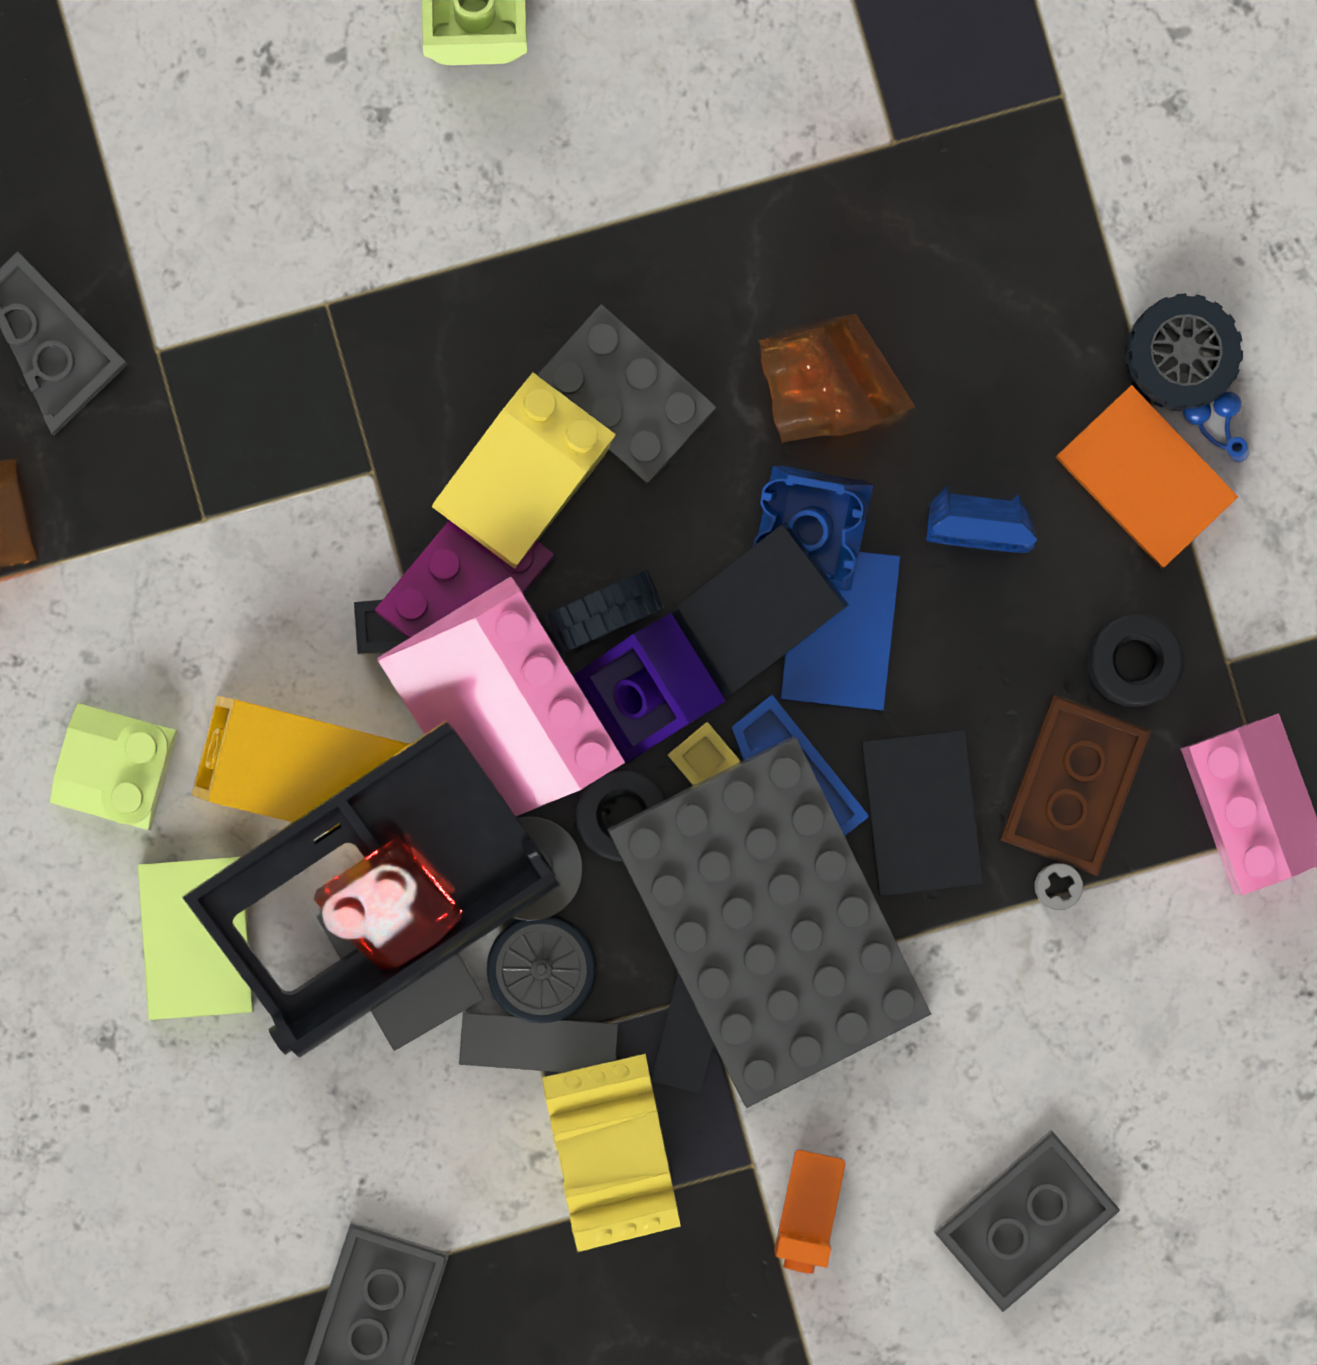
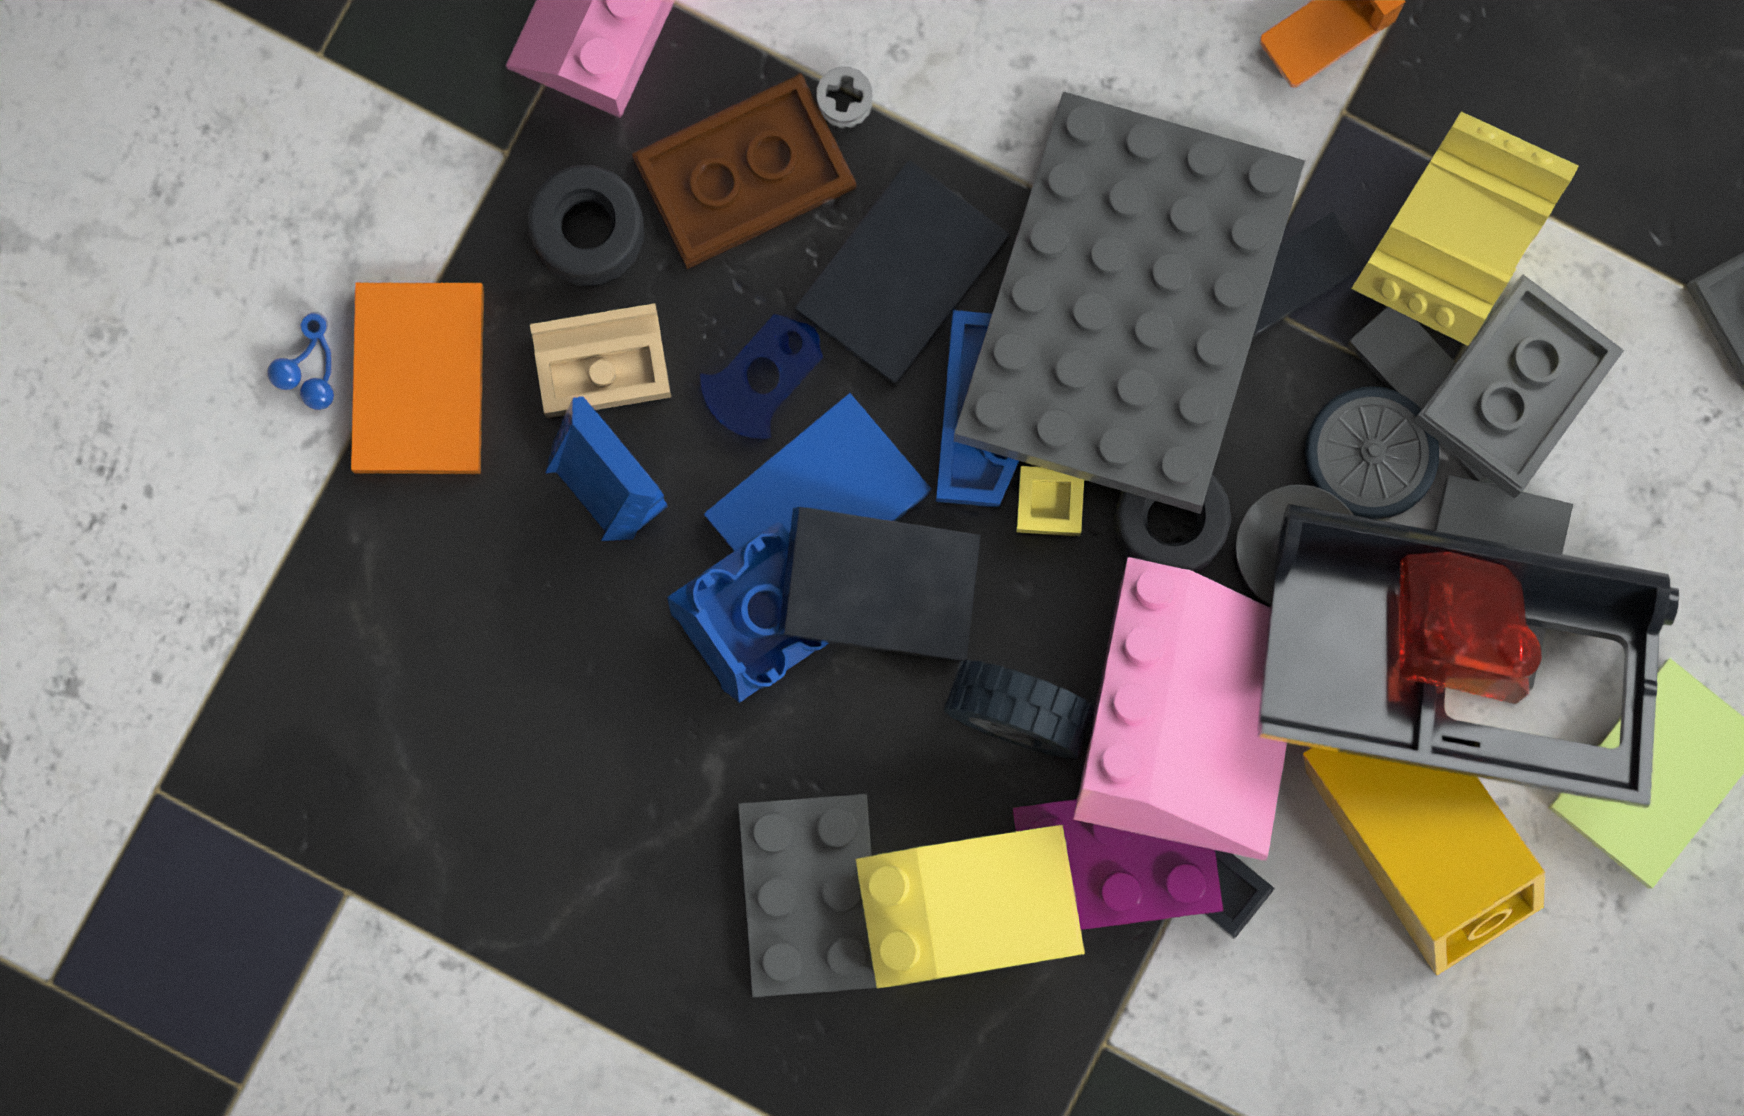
camera: 135 degrees left, 5 degrees down
yellowish green slope [50,703,178,830] -> none
dark purple slope [573,613,726,763] -> none
clear orange slope [759,314,916,443] -> none
black wheel [1125,293,1244,411] -> none
none -> tan plate [530,303,671,418]
none -> clear blue piece [700,314,823,439]
none -> dark grey tile [1413,274,1624,499]

